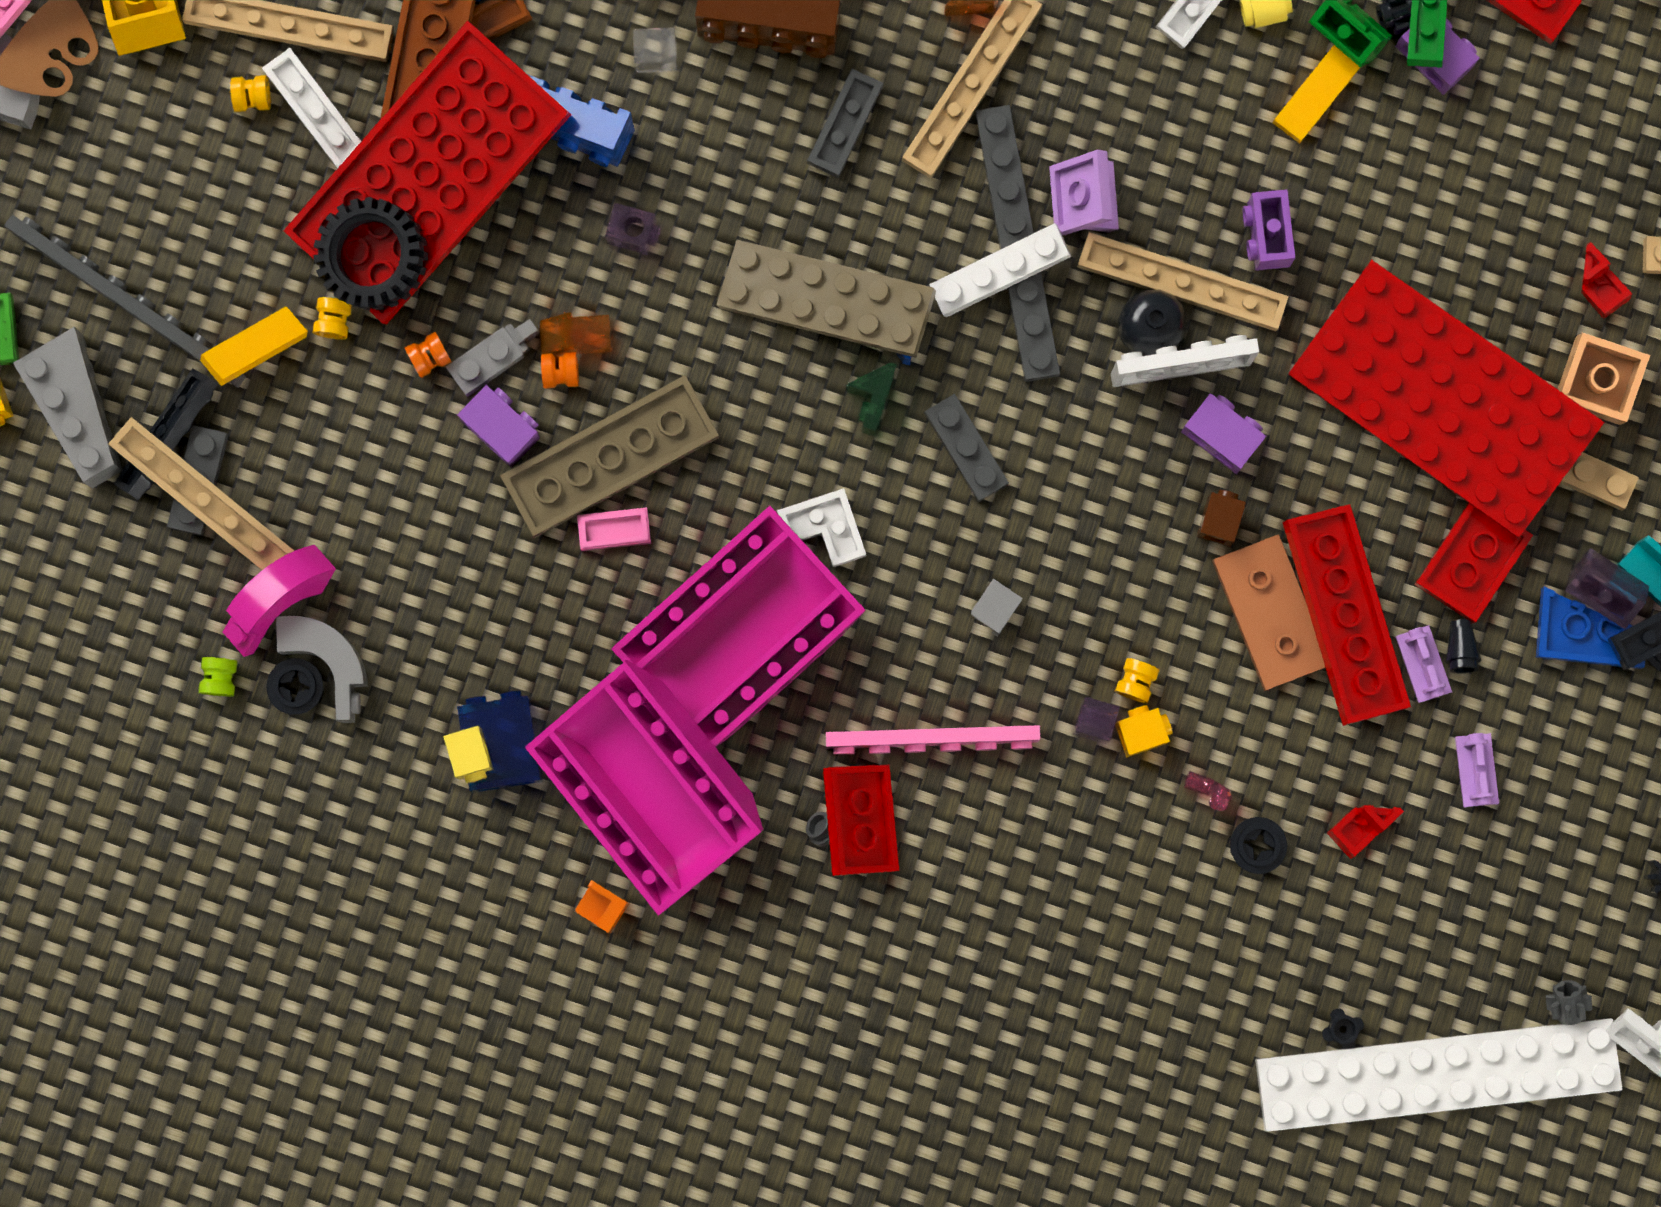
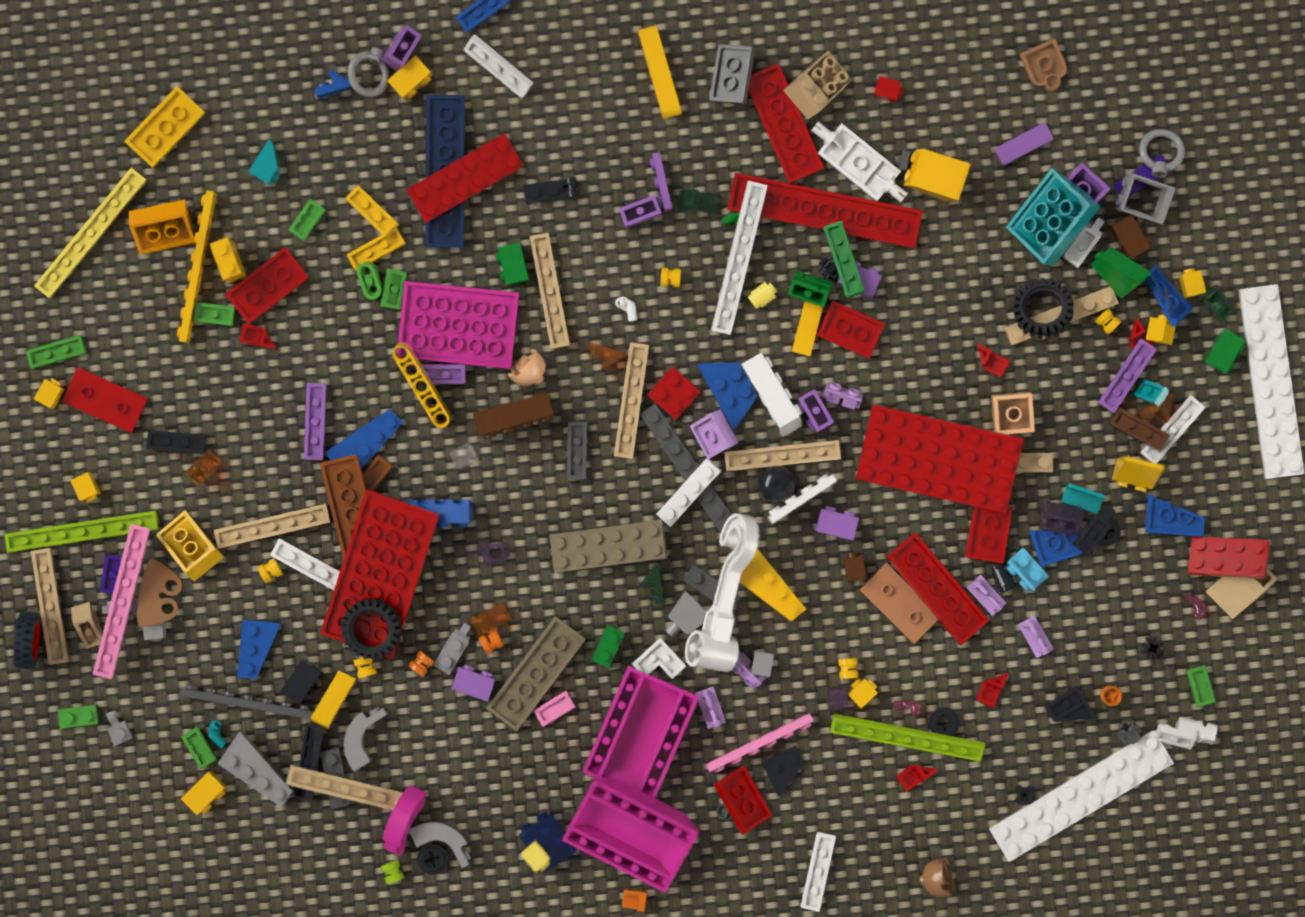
camera: 20 degrees left, 5 degrees up
none -> teal arm [209,720,227,749]
none -> blue wing [237,620,282,679]
none -> black brick [280,659,323,705]
none -> light grey arch [344,706,389,771]
none -> green brick [592,625,625,668]
none -> red plate [647,366,701,421]
none -> light grey torso [665,591,707,638]
none -> white piece [685,514,759,672]
none -> lavender hinge [696,687,726,729]
none -> blue wing [697,362,758,430]
none -> lavender hinge [732,652,766,689]
none -> yellow wedge [739,549,806,621]
none -> white wedge [742,353,802,437]
none -> black wing [761,746,804,796]
none -> white plate [800,831,836,912]
none -> red plate [817,300,885,359]
none -> lavender hinge [822,382,863,410]
none -> lime tile [830,714,985,762]
none -> red slope [895,765,937,792]
none -> medium nougat cylinder [920,858,954,897]
none -> medium azure bracket [1005,547,1049,592]
none -> black wing [1044,685,1096,722]
none -> orange wheel [1100,686,1122,706]

